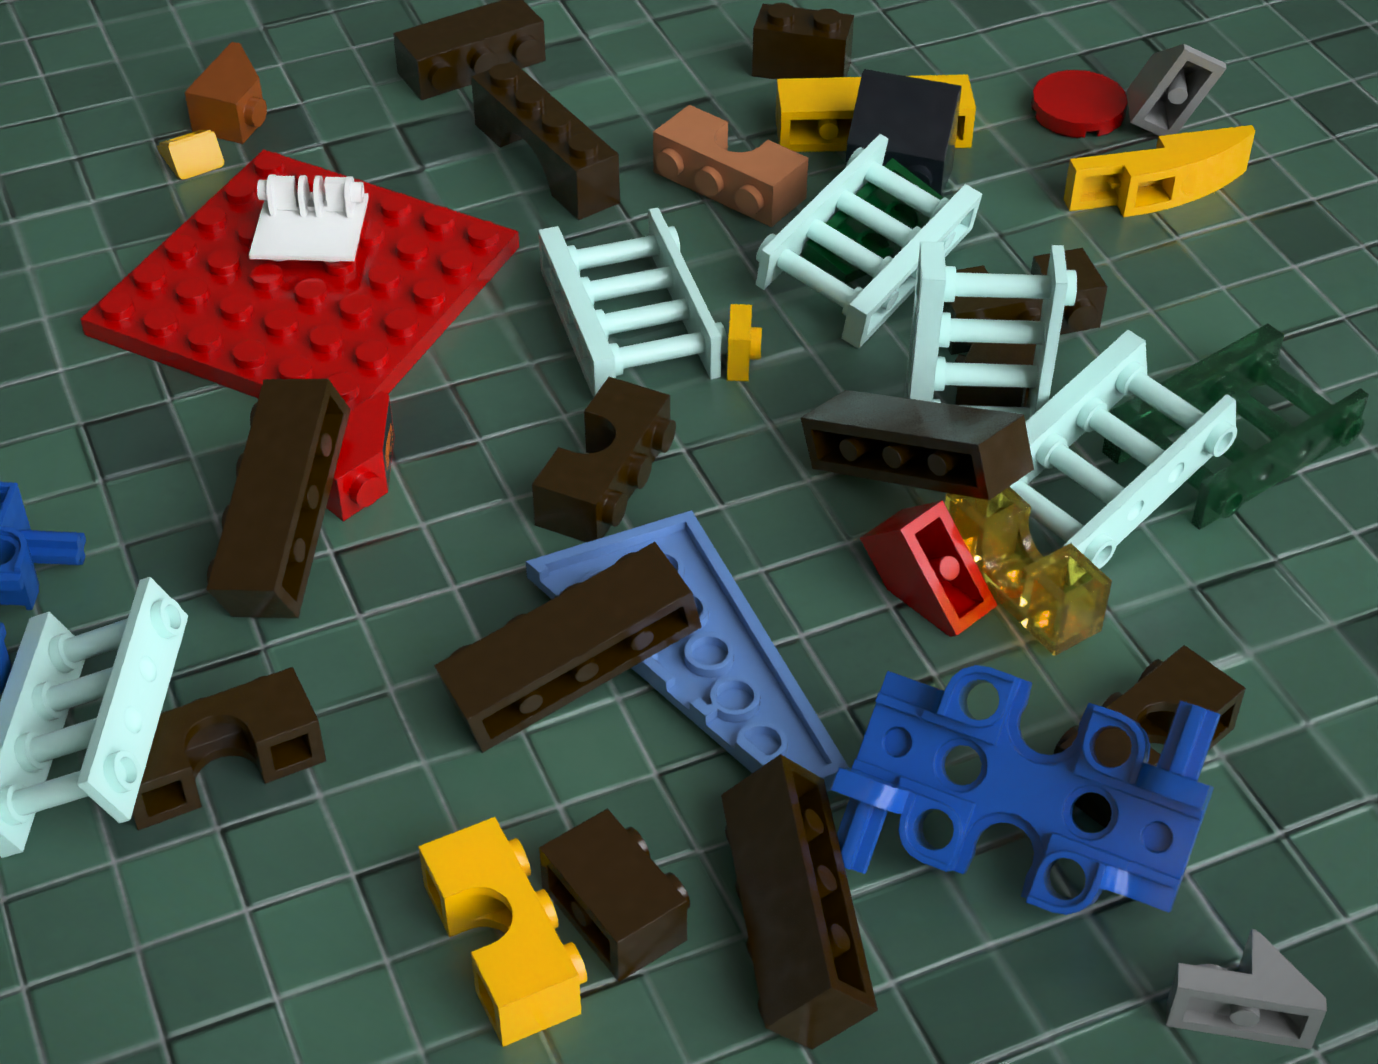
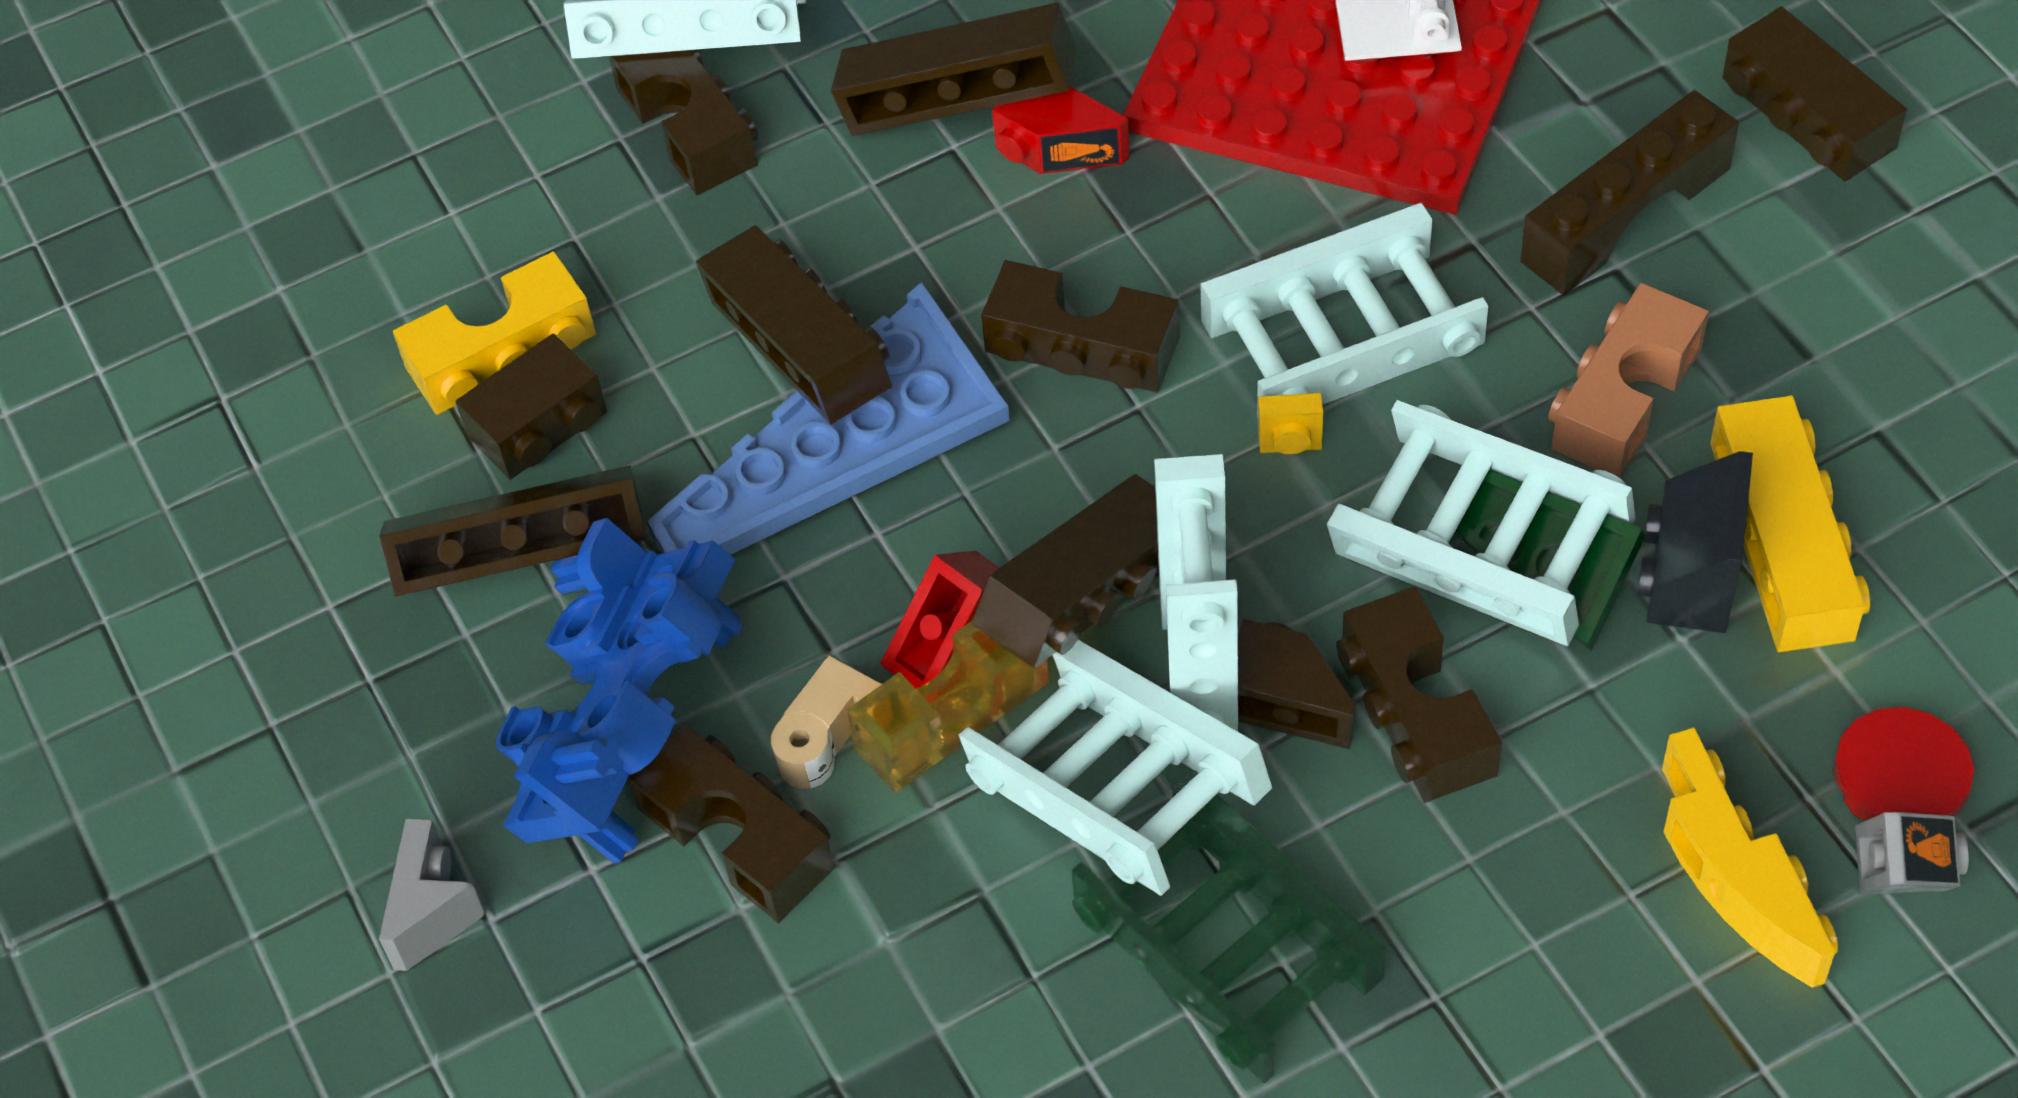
camera: 90 degrees right, 10 degrees up
dark brown brick [752,3,854,80] -> none
none -> tan leg [771,655,889,789]

